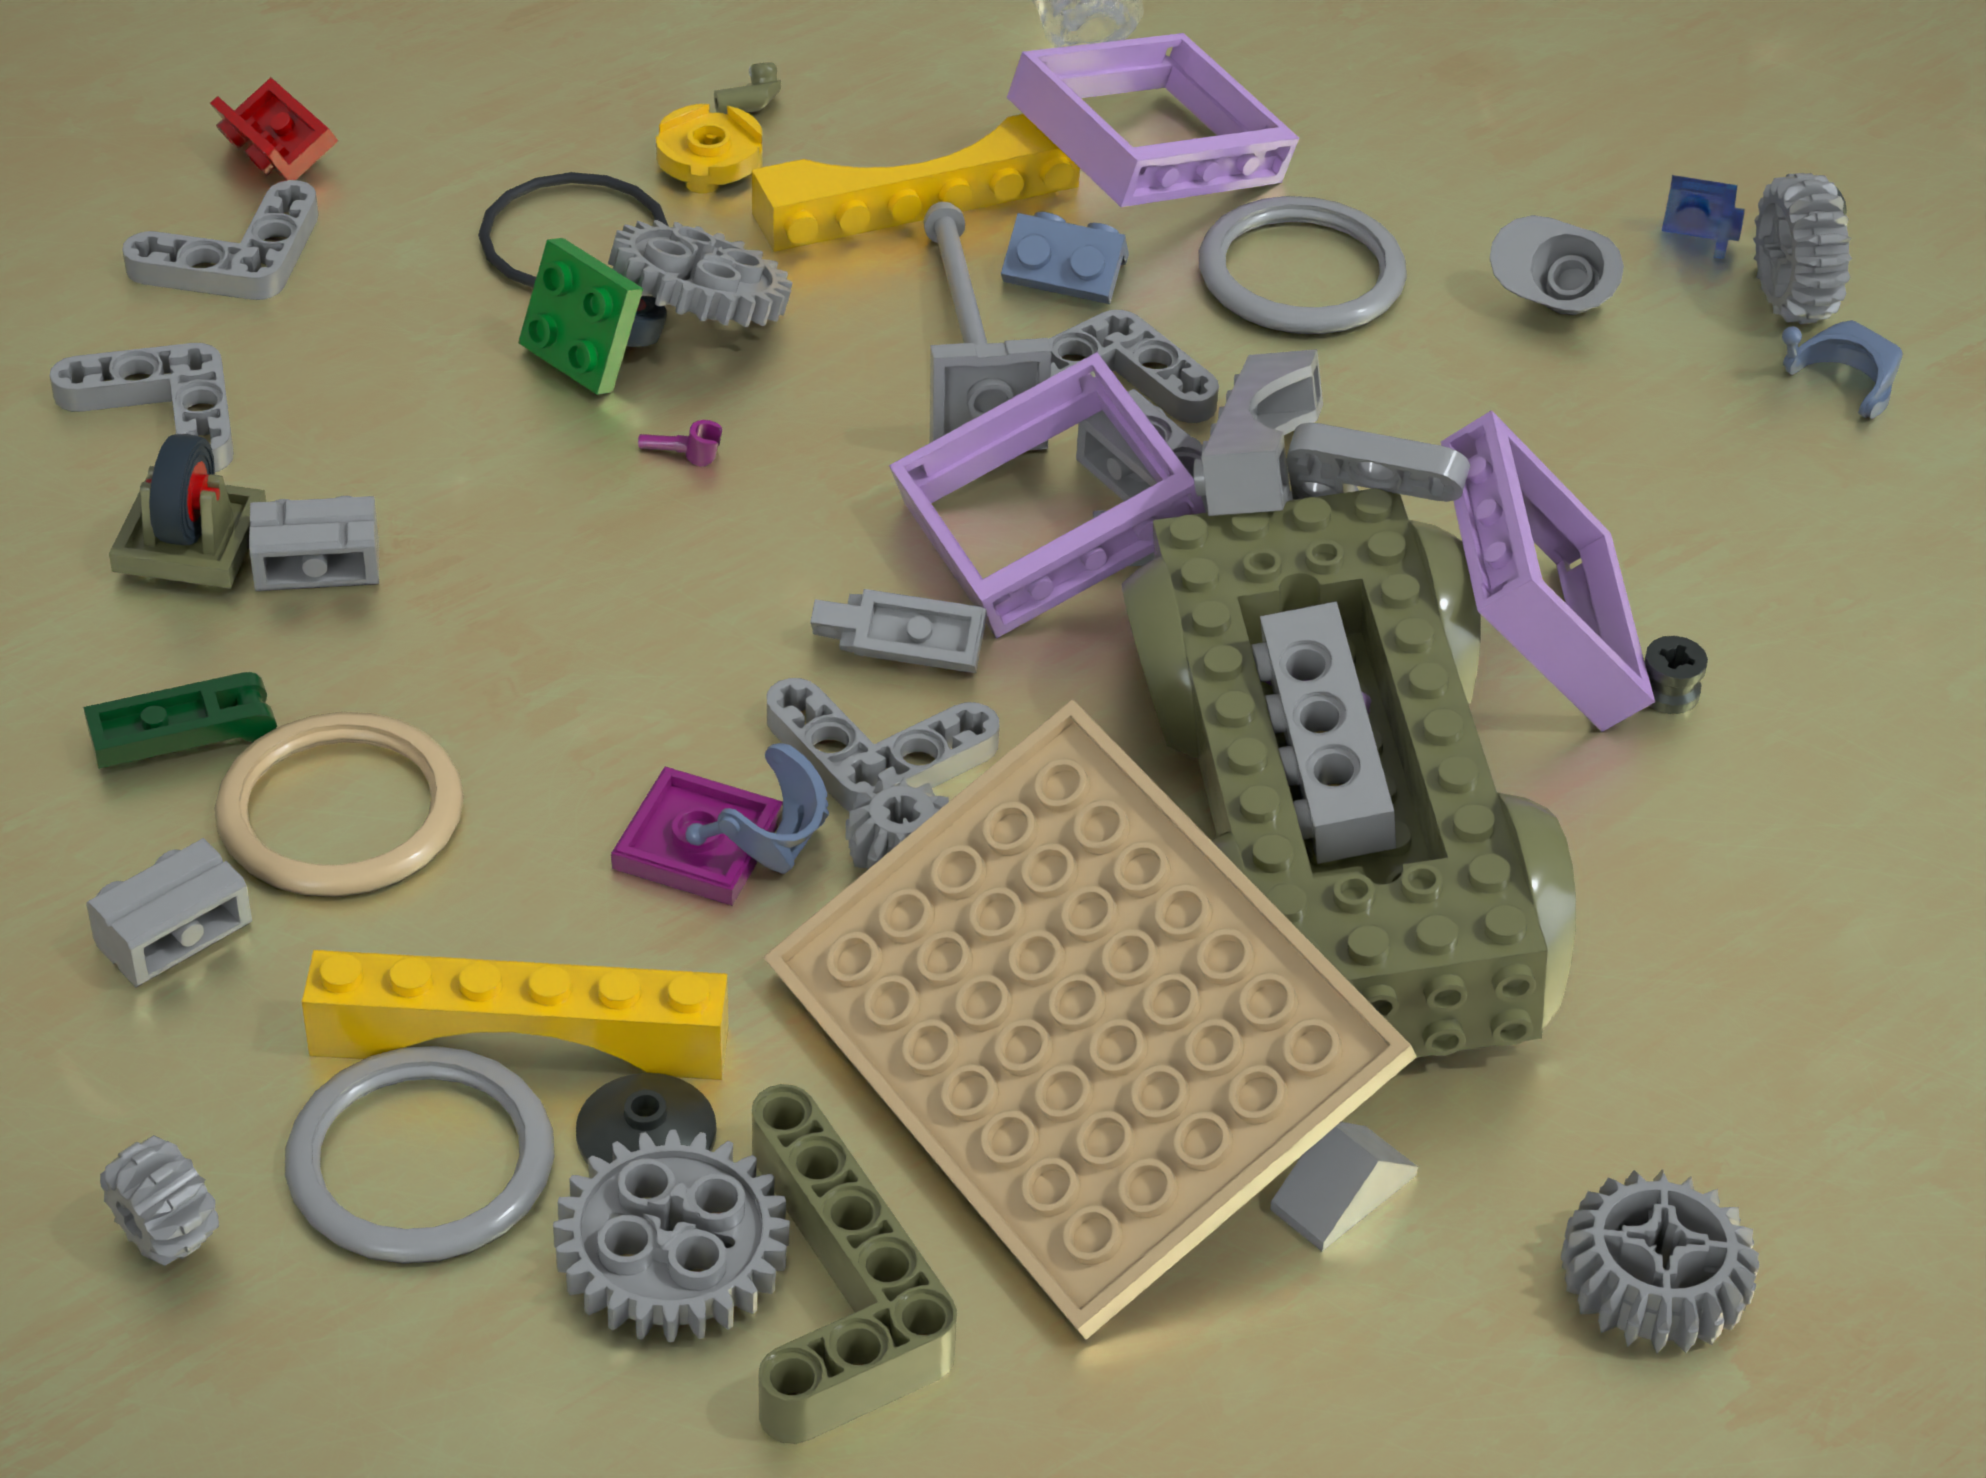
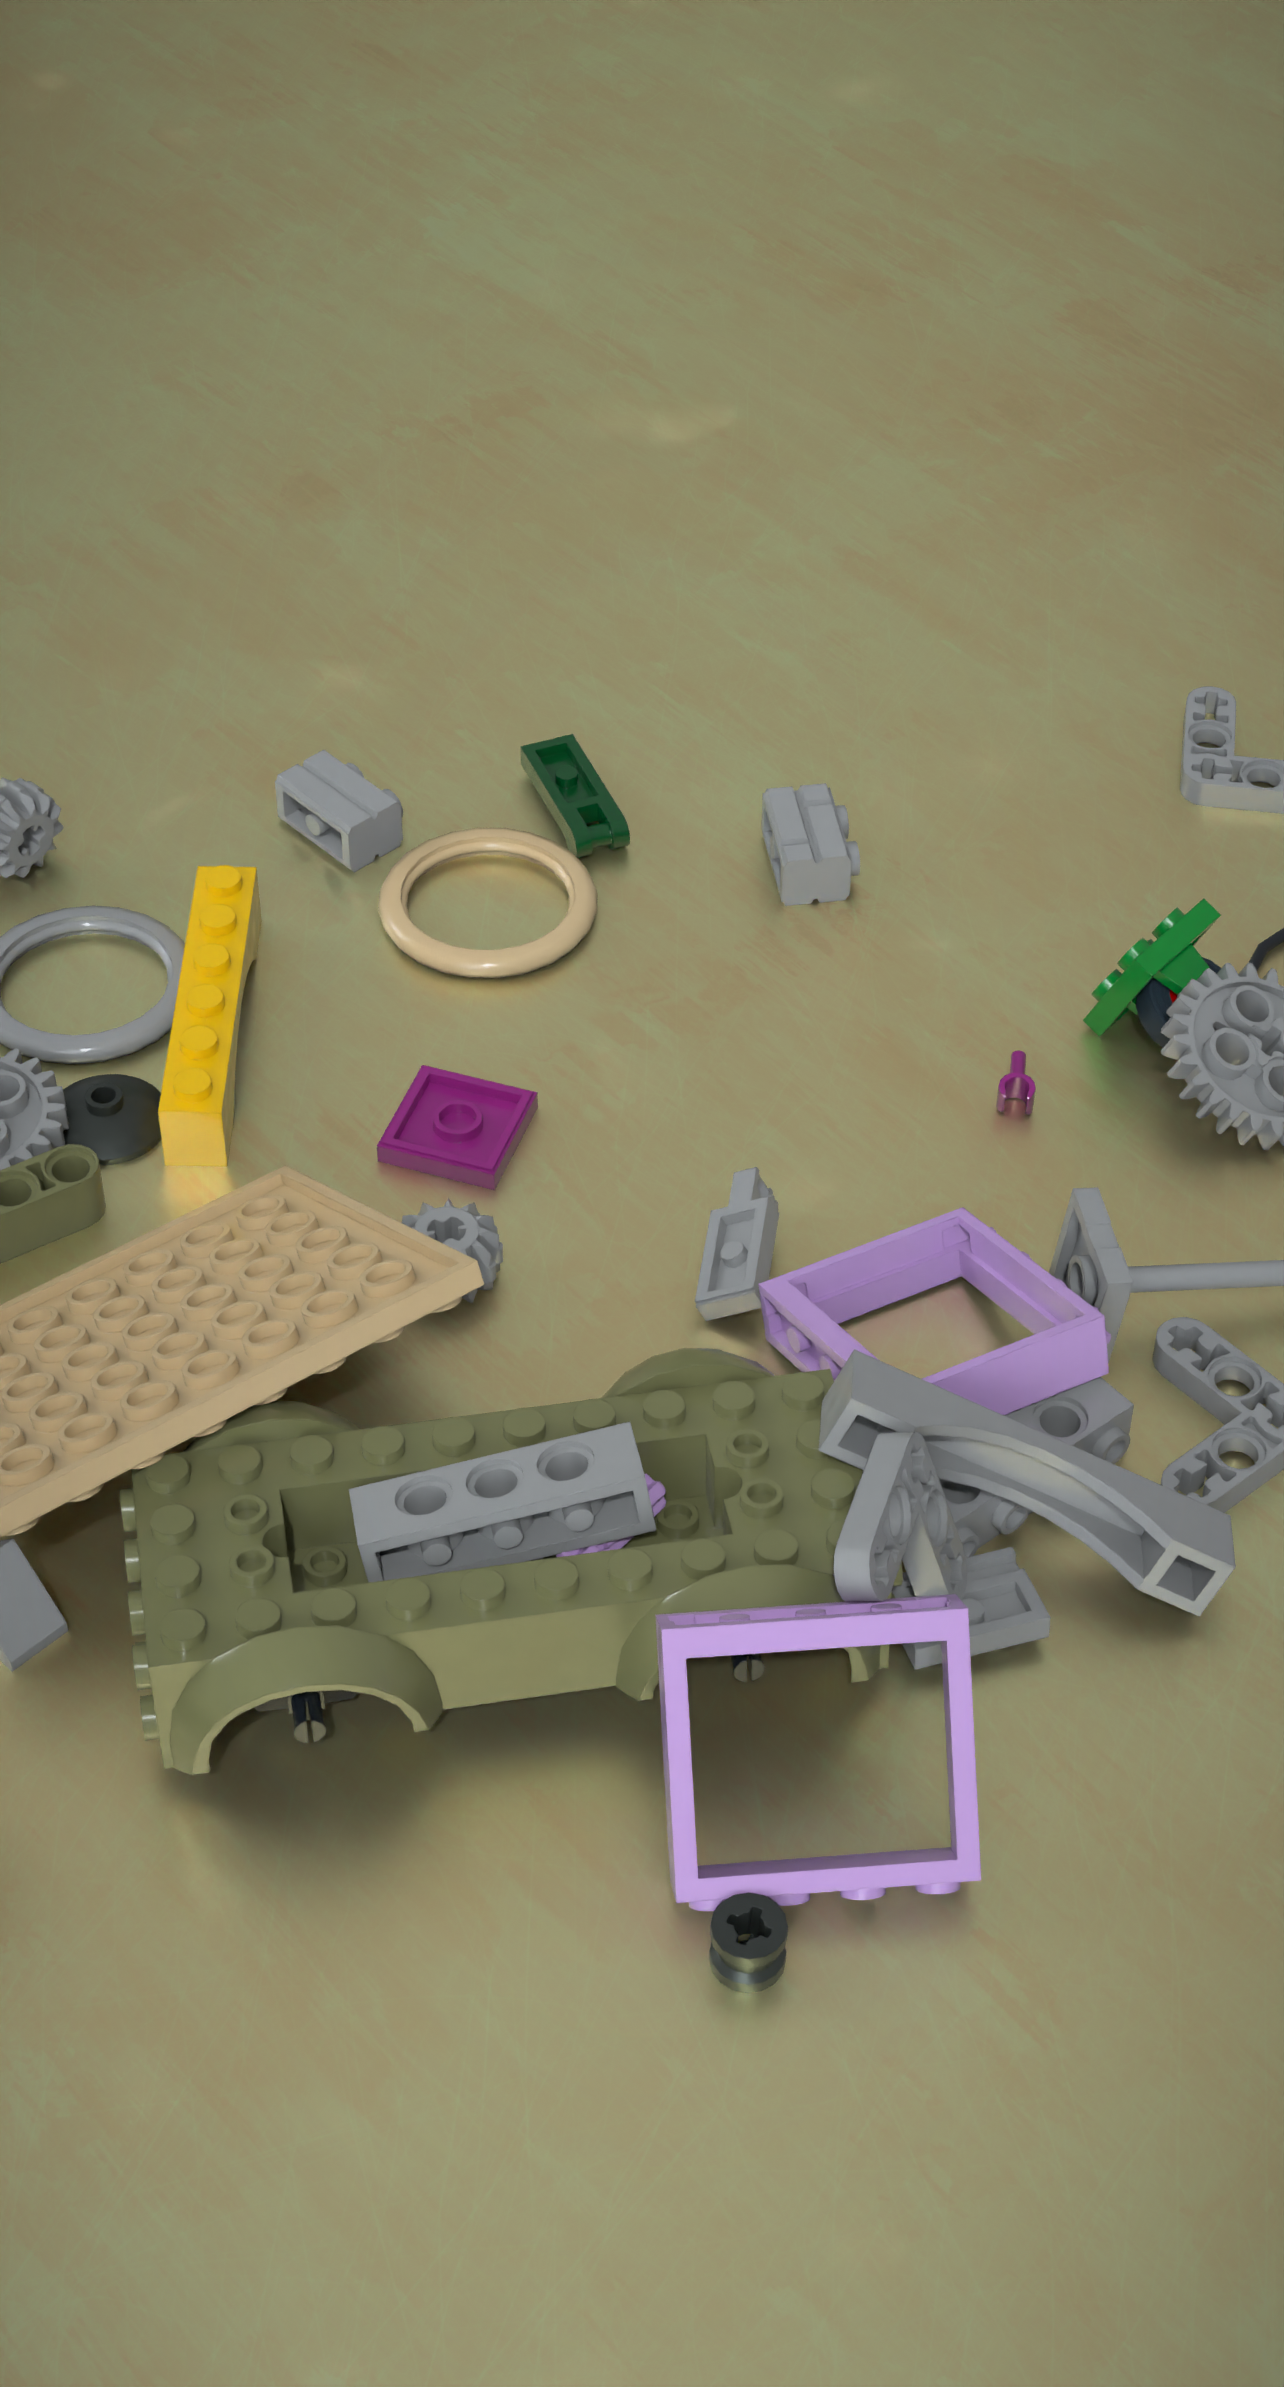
camera: 90 degrees right, 0 degrees up
light grey beam [49,343,234,472] -> none
olive plate [109,434,266,589] -> none
sand blue helmet [685,743,829,874] -> none
light grey beam [767,678,999,811] -> none

